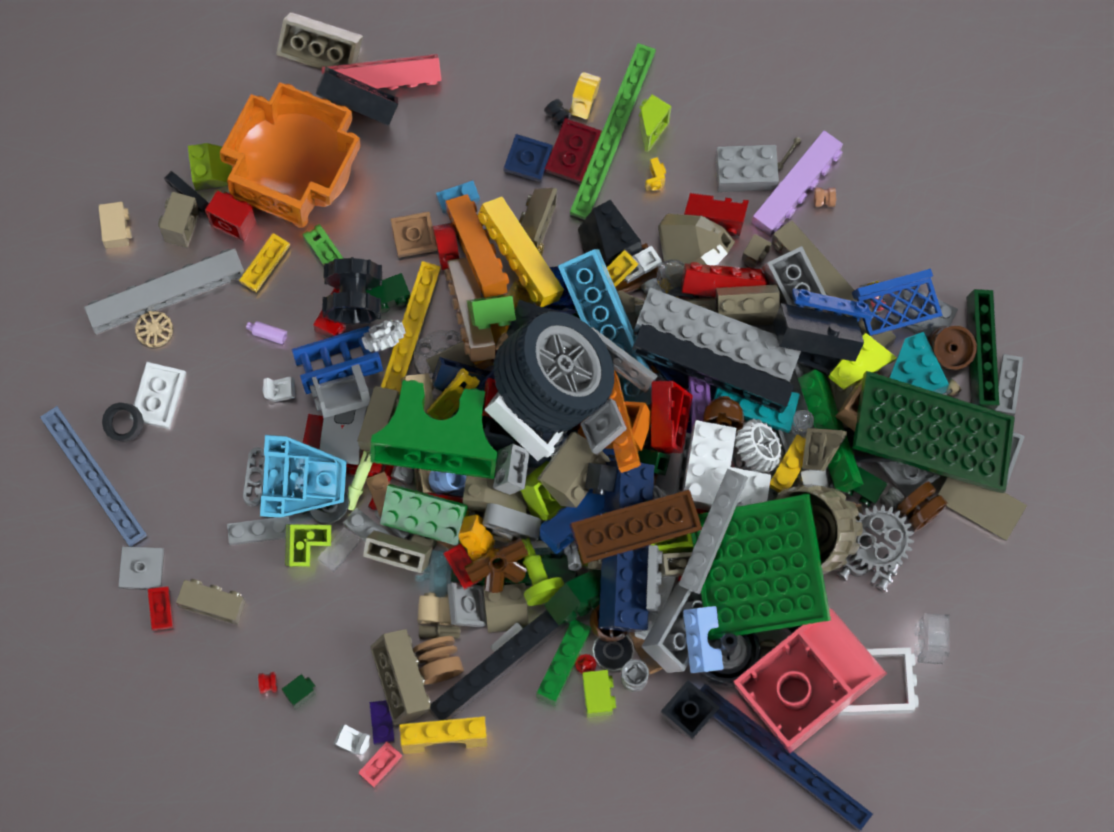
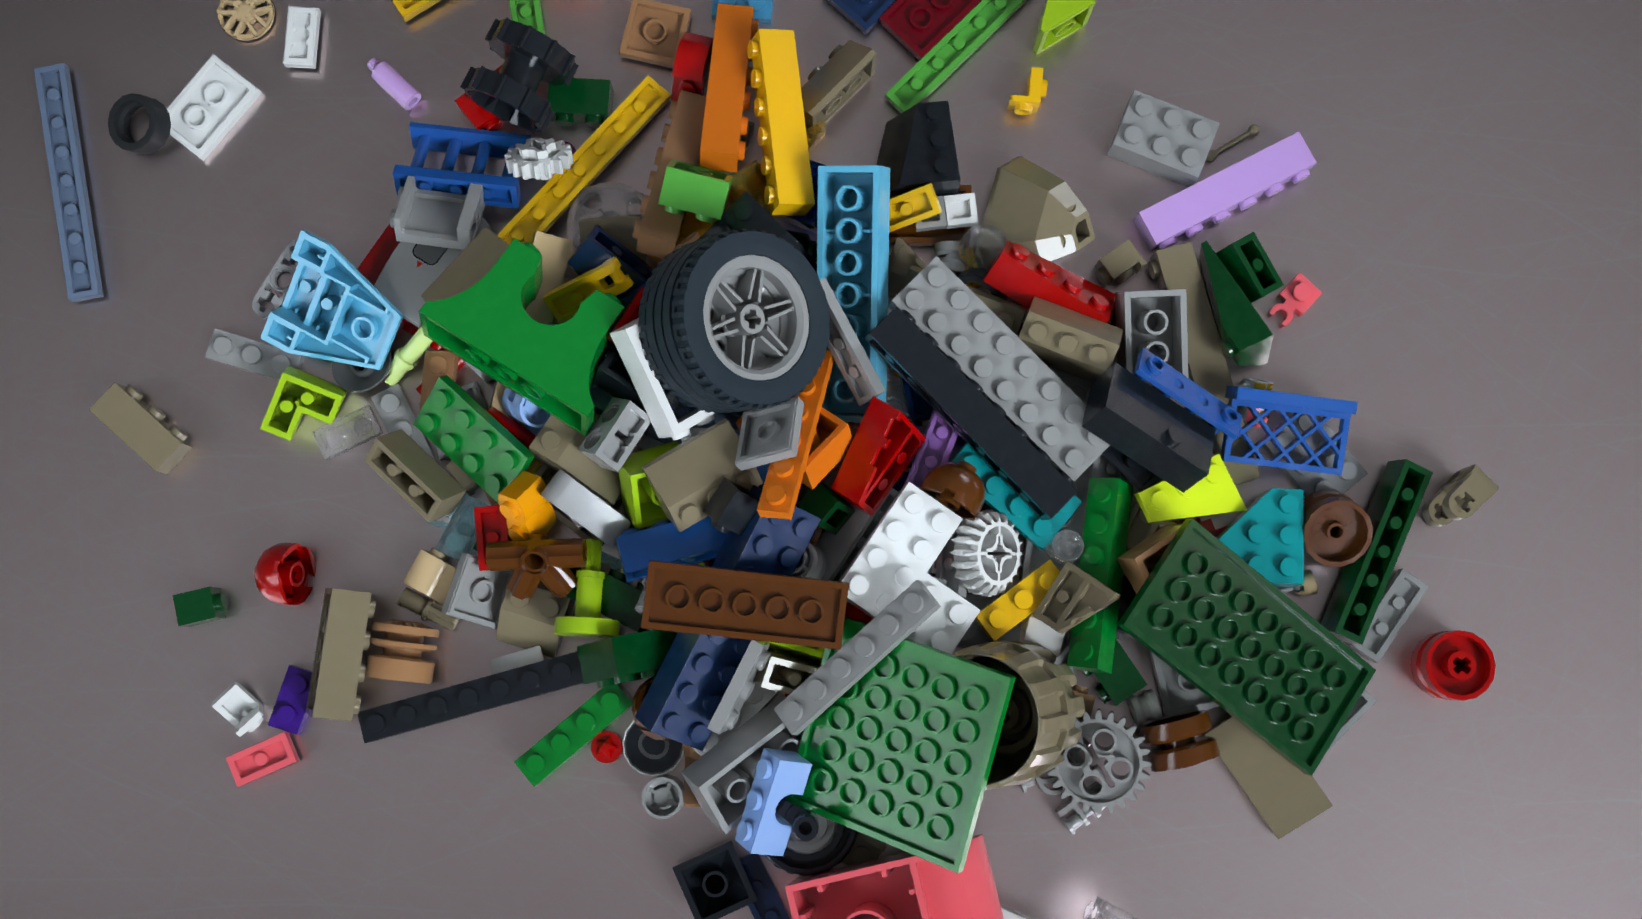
camera: 25 degrees right, 10 degrees up
light grey plate [119,547,164,589] -> none
red plate [148,586,173,631] -> none
red wheel [258,671,278,694] -> none
white bracket [262,377,296,402] -> none
yellow arch [400,716,487,754] -> none
lime brick [582,670,616,718] -> none
red wedge [684,193,749,236] -> none
nougat wheel [814,187,836,207] -> none
none -> red cylinder [254,543,316,606]
none -> white plate [283,6,321,69]
none -> dark green wedge [1200,241,1273,366]
none -> dark green brick [1216,232,1284,303]
none -> coral plate [1267,273,1323,328]
none -> red wheel [1410,630,1496,701]
none -> dark tan piece [1422,464,1499,527]

